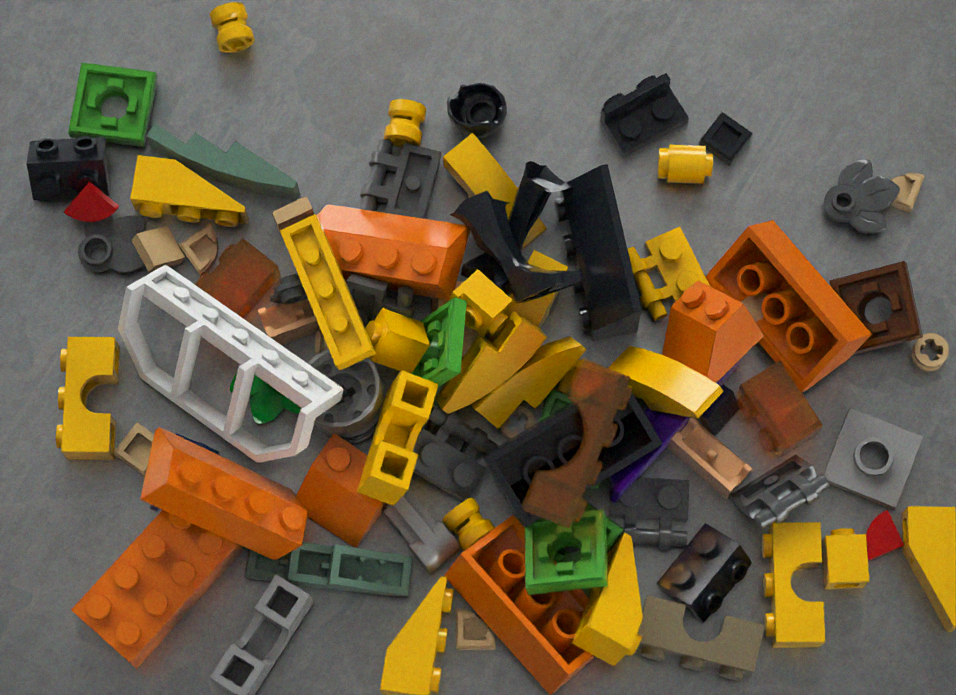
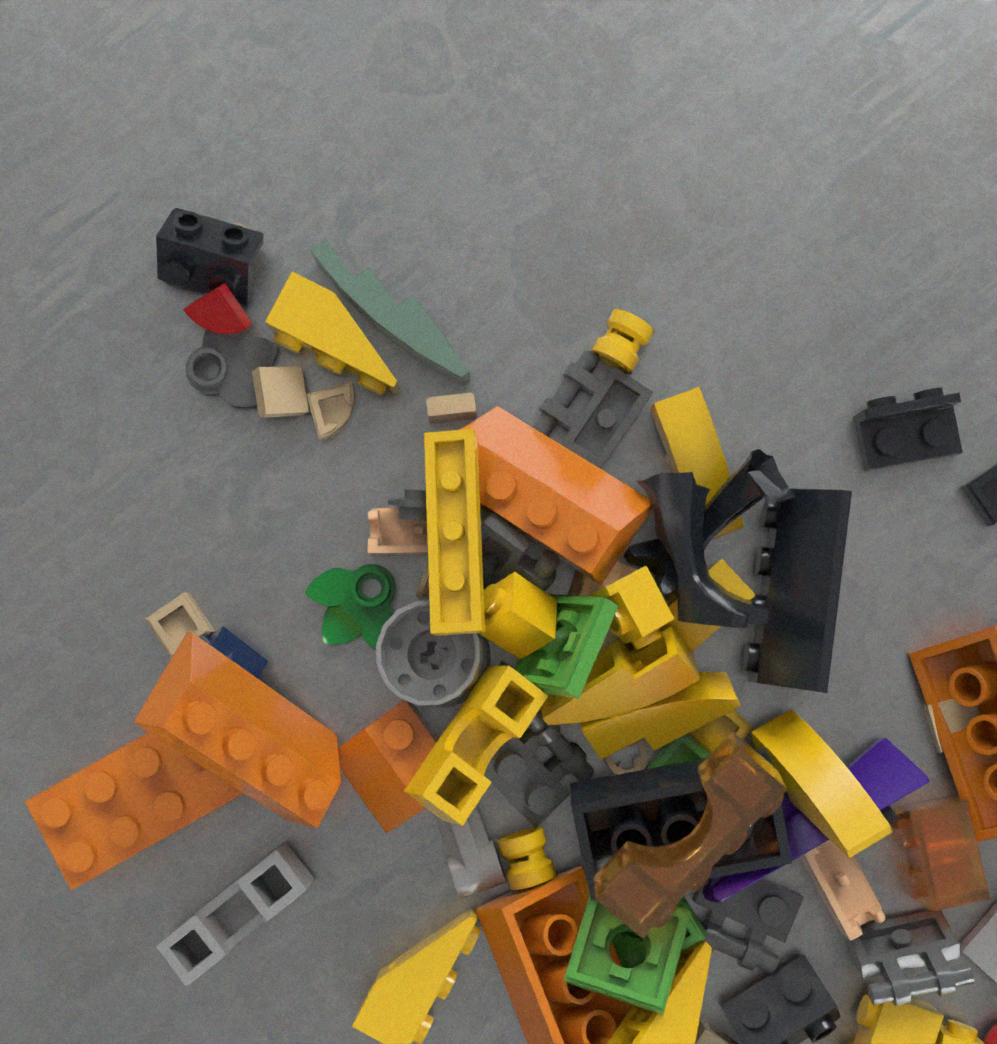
camera: 20 degrees right, 10 degrees up
yellow arch [56,337,120,460] -> none
bright green piece [68,62,158,147] -> none
white plate [118,264,344,463] -> none
clear orange brick [195,237,281,319] -> none
yellow wheel [209,2,255,53] -> none
sand green slope [244,542,413,597] -> none
black hair [447,82,507,138] -> none
tan tile [455,609,496,650] -> none
yellow plate [627,226,710,321] -> none
yellow brick [658,144,713,184] -> none
orange slope [662,281,764,383] -> none

